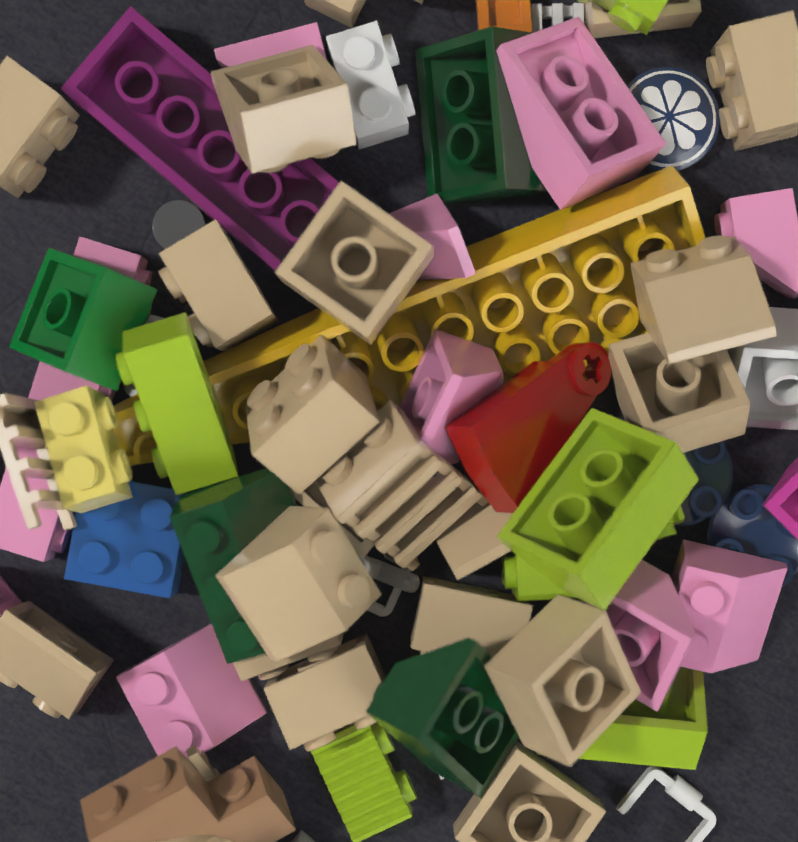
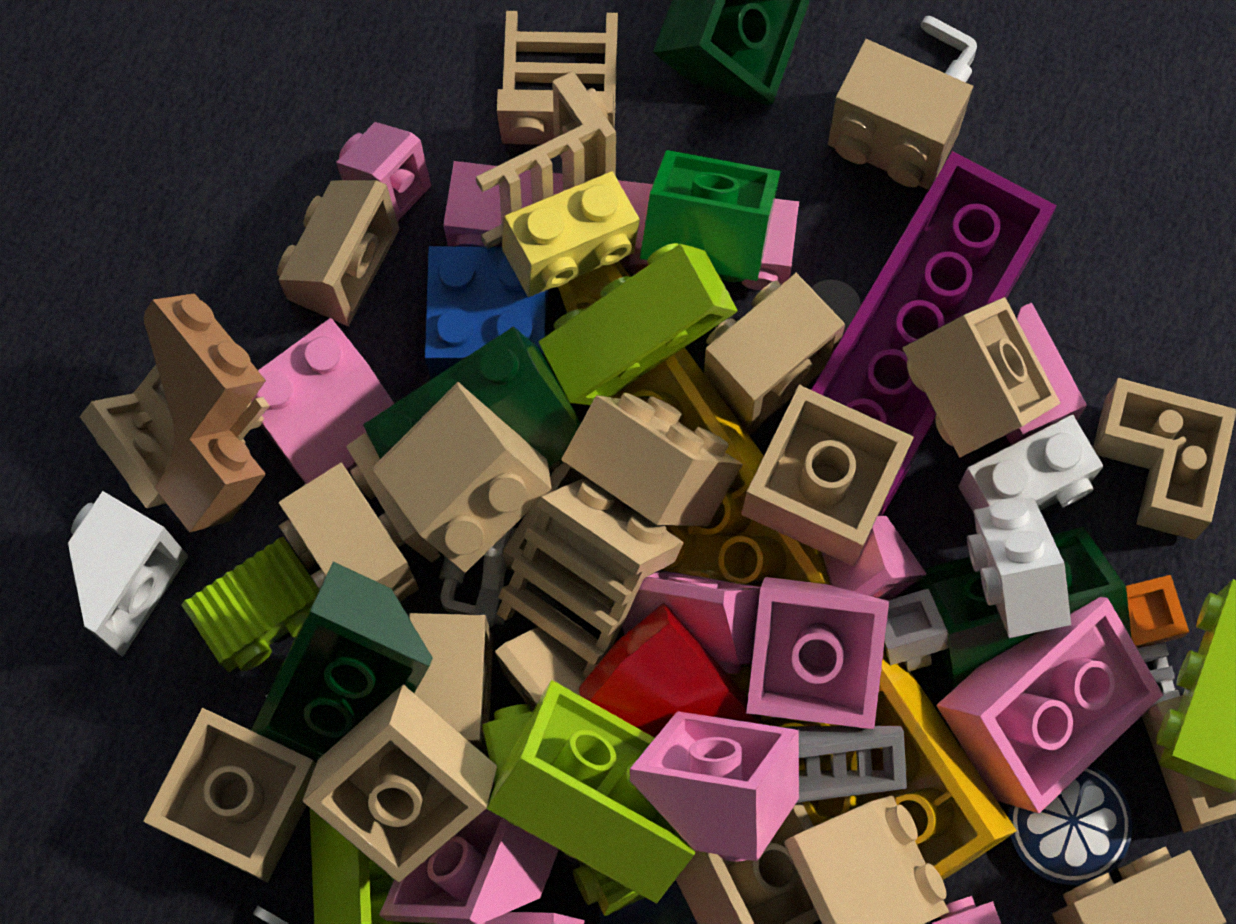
camera: 80 degrees right, 15 degrees down
none -> bright pink slope [630,711,799,862]
none -> bright pink slope [746,577,889,729]
none -> light grey slope [782,726,907,803]
none -> light grey tile [884,589,948,672]
none -> white brick [967,497,1071,638]

